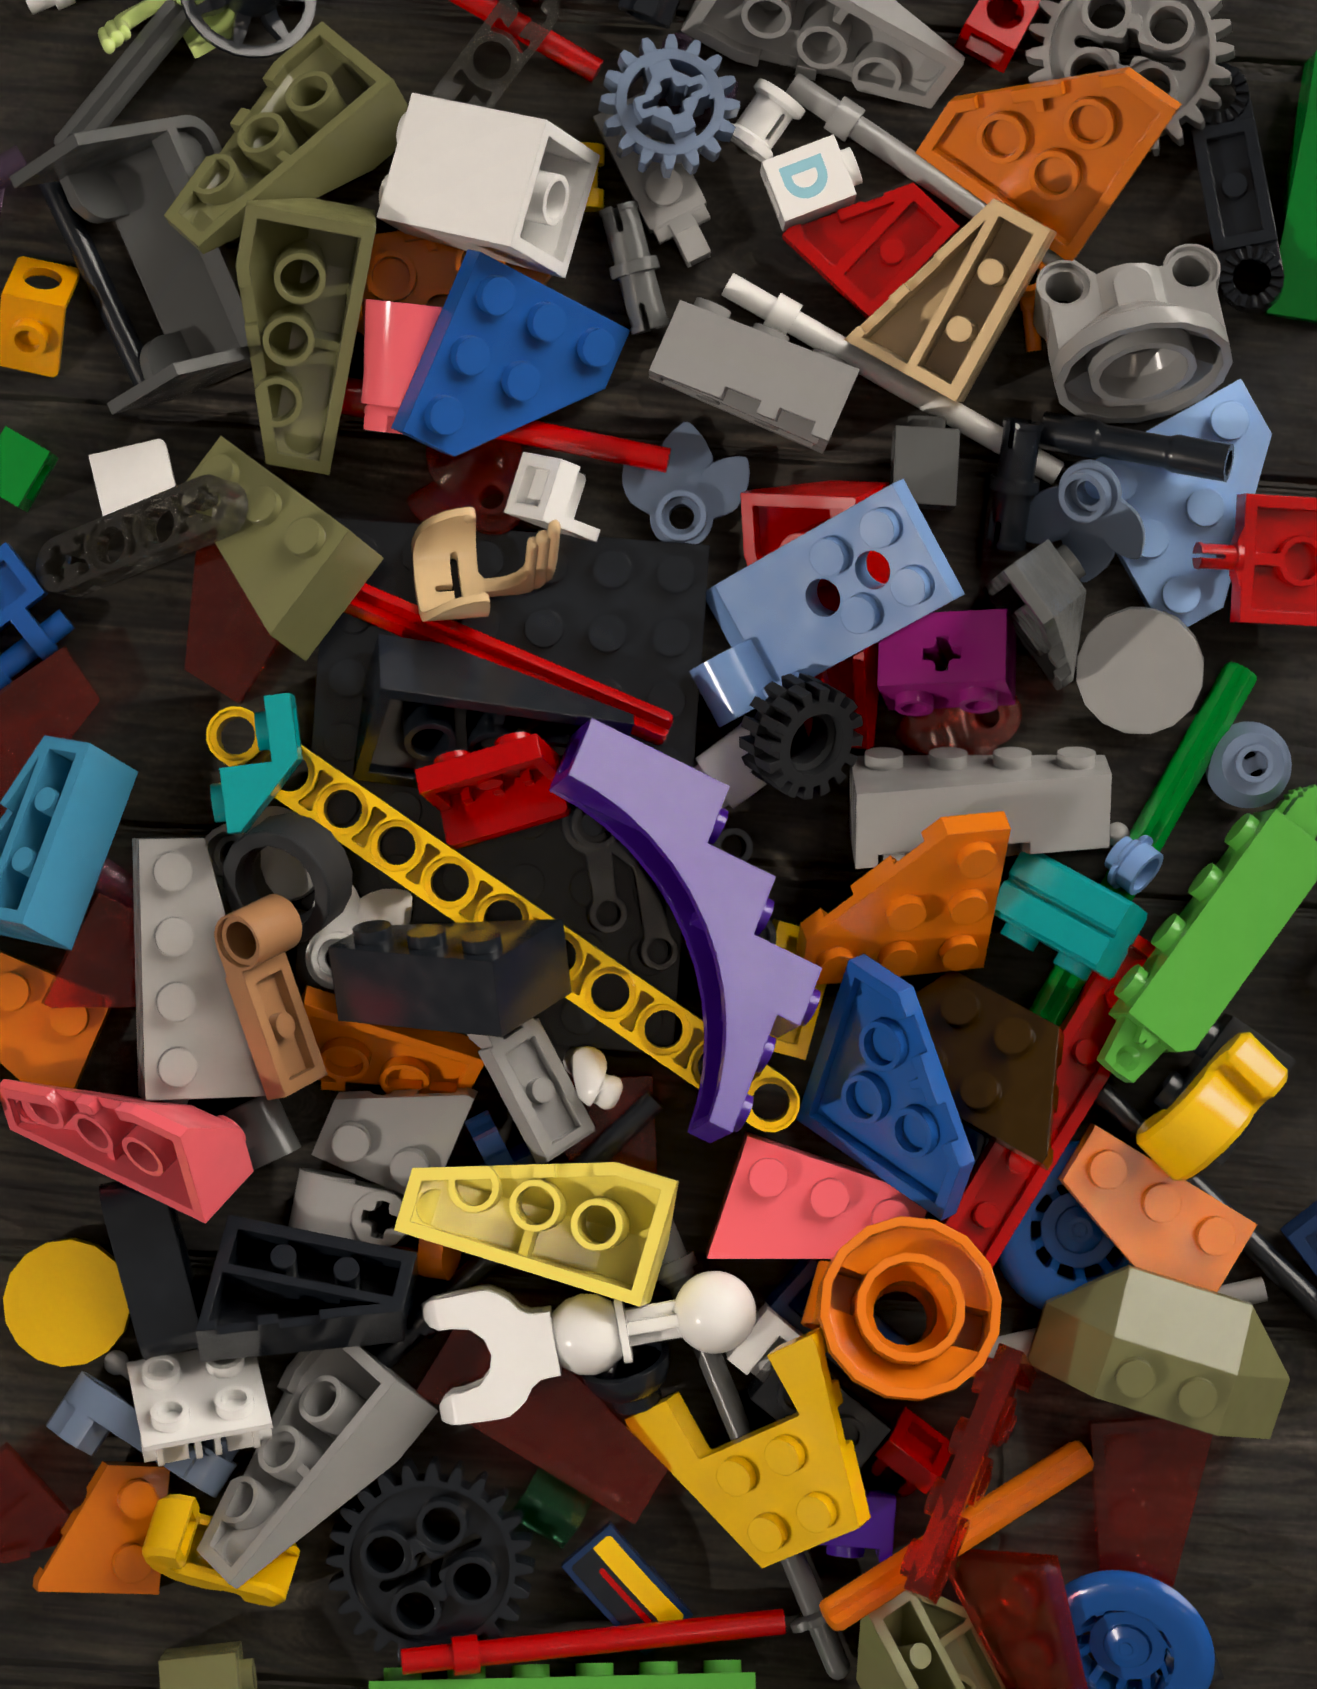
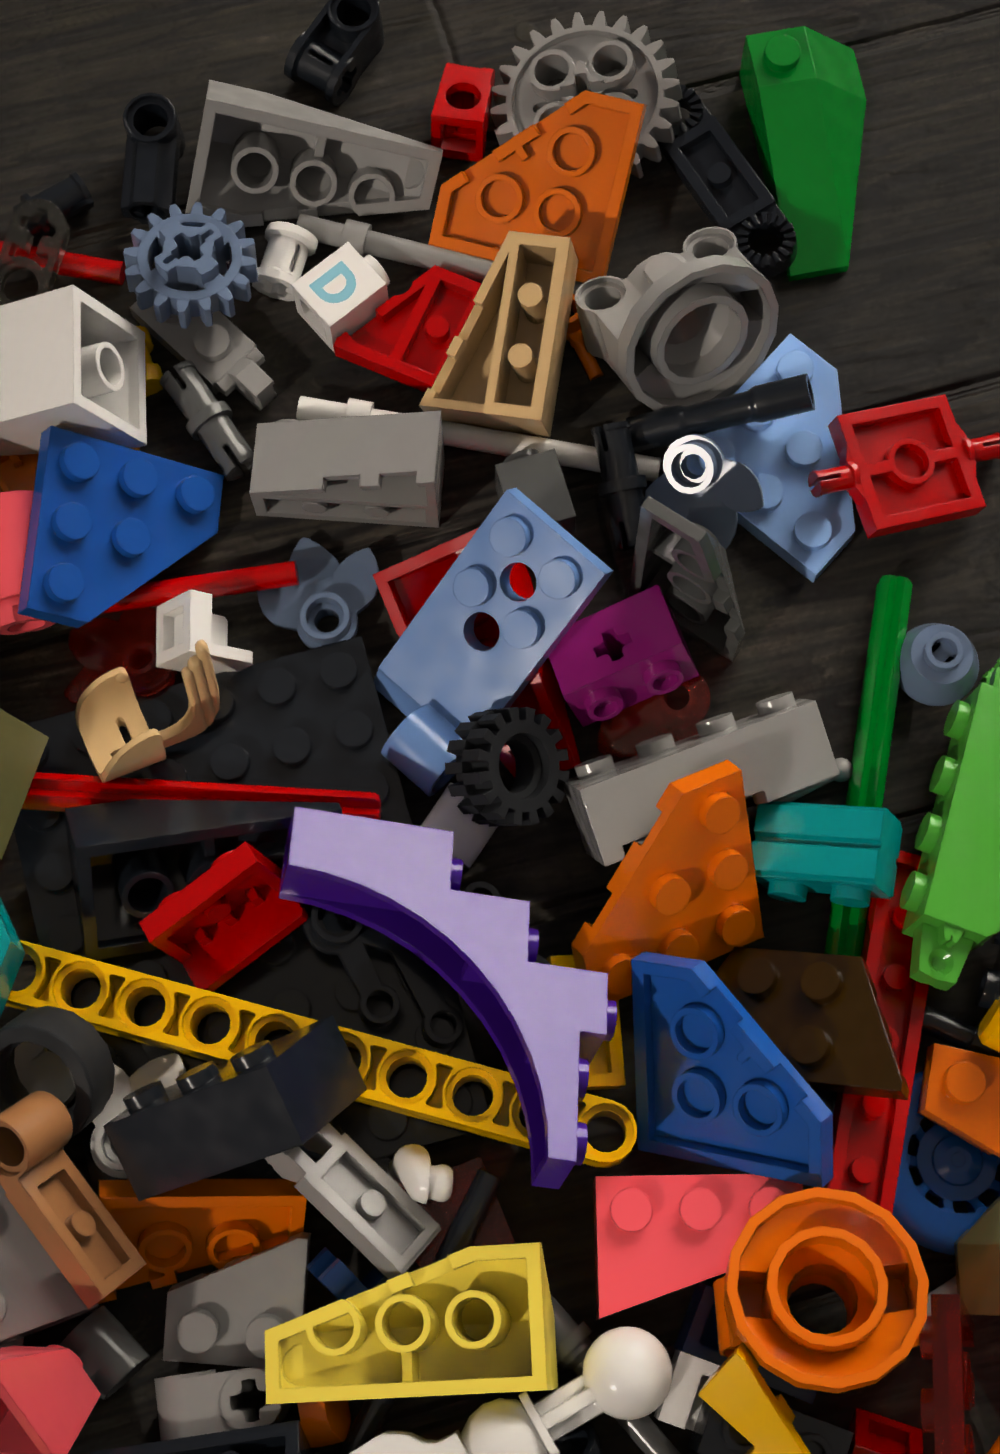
camera: 15 degrees left, 15 degrees down
light grey tile [1076,606,1204,734] -> none
medium blue plate [1105,835,1163,895] -> none

